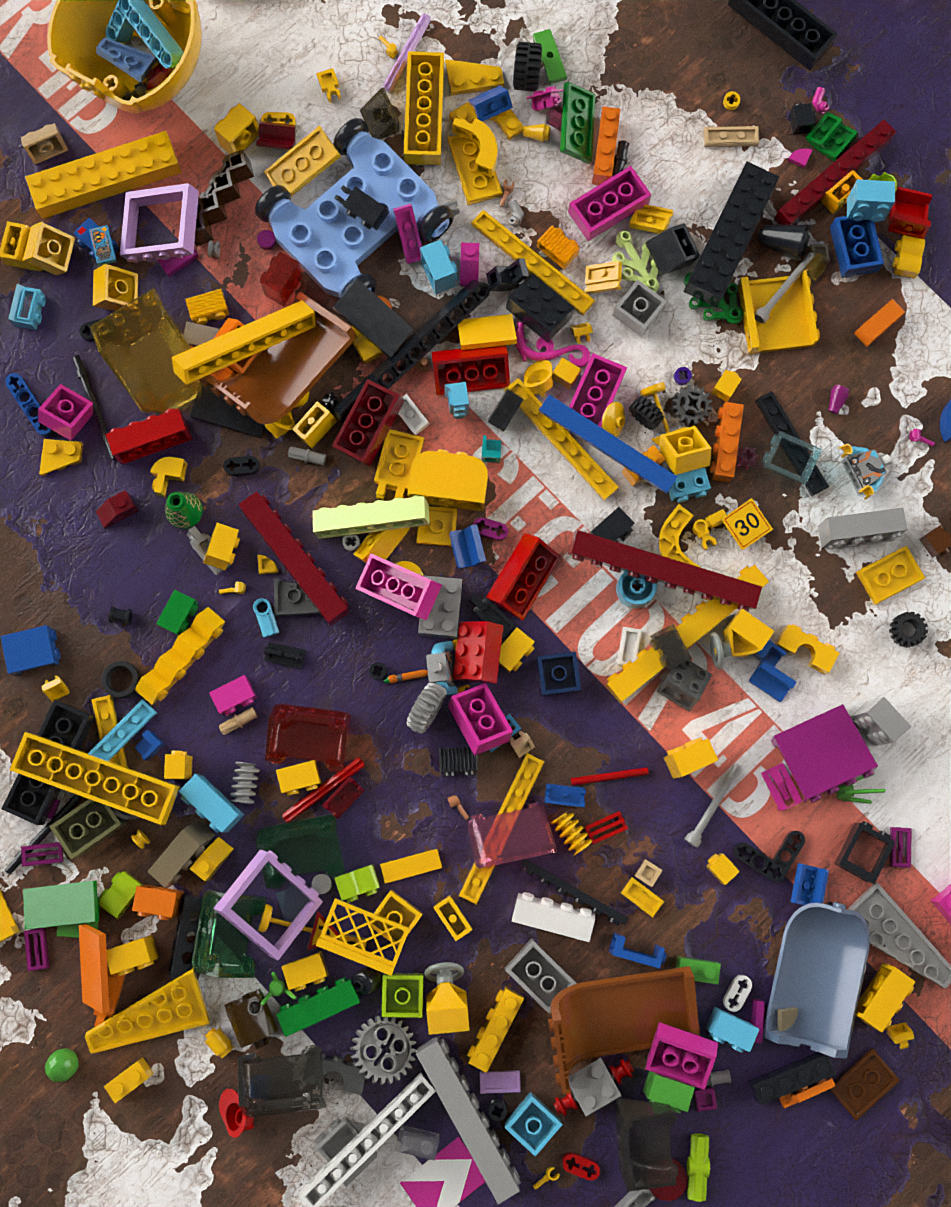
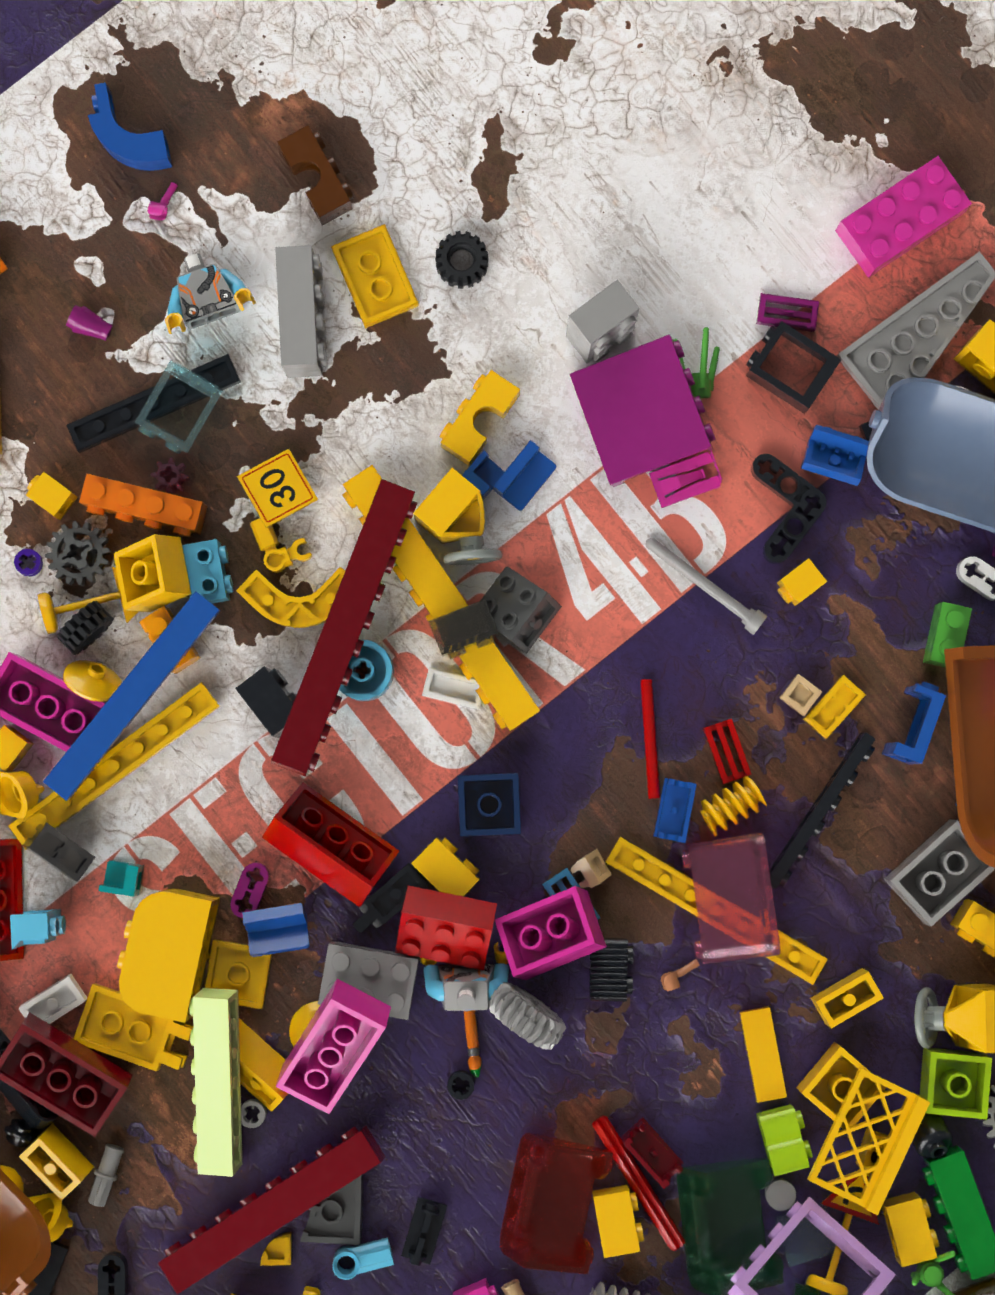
camera: 80 degrees left, 5 degrees up
white brick [512,892,595,942] -> none
yellow brick [663,737,718,779] -> none

